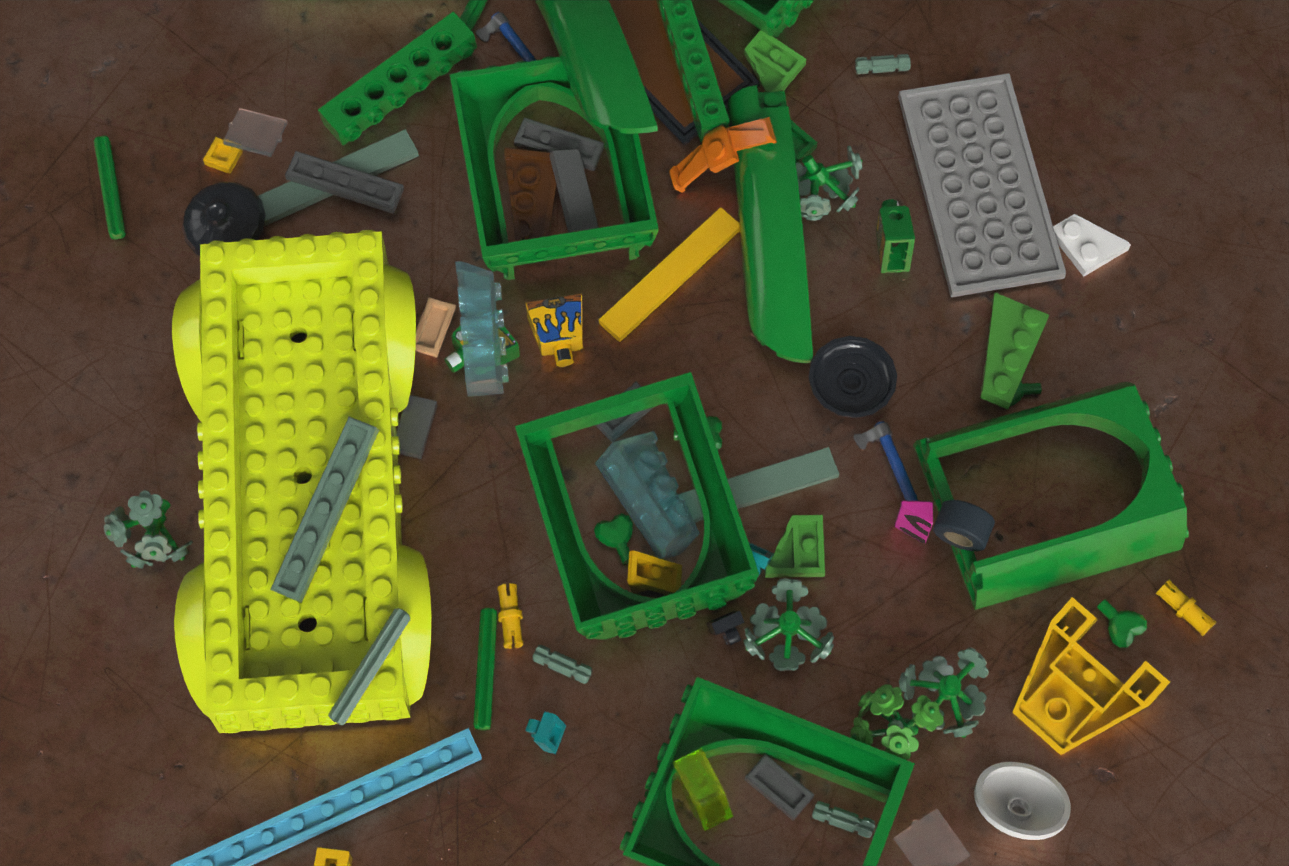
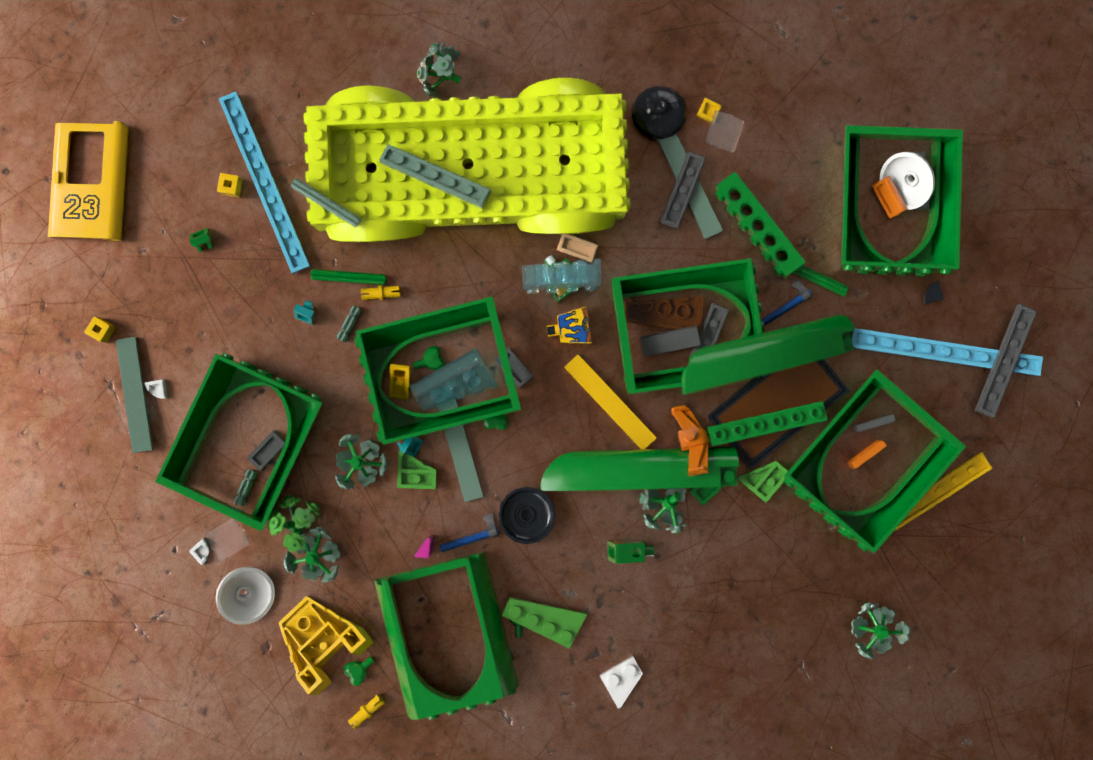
camera: 90 degrees right, 20 degrees up
green axle [94,135,126,240] -> none
dark grey tile [397,395,437,459] -> none
clear neon green slope [673,748,733,831] -> none
black tile [706,610,744,645] -> none
sand green axle [855,54,911,74] -> none
light grey plate [898,73,1066,297] -> none
black wheel [933,500,995,552] -> none

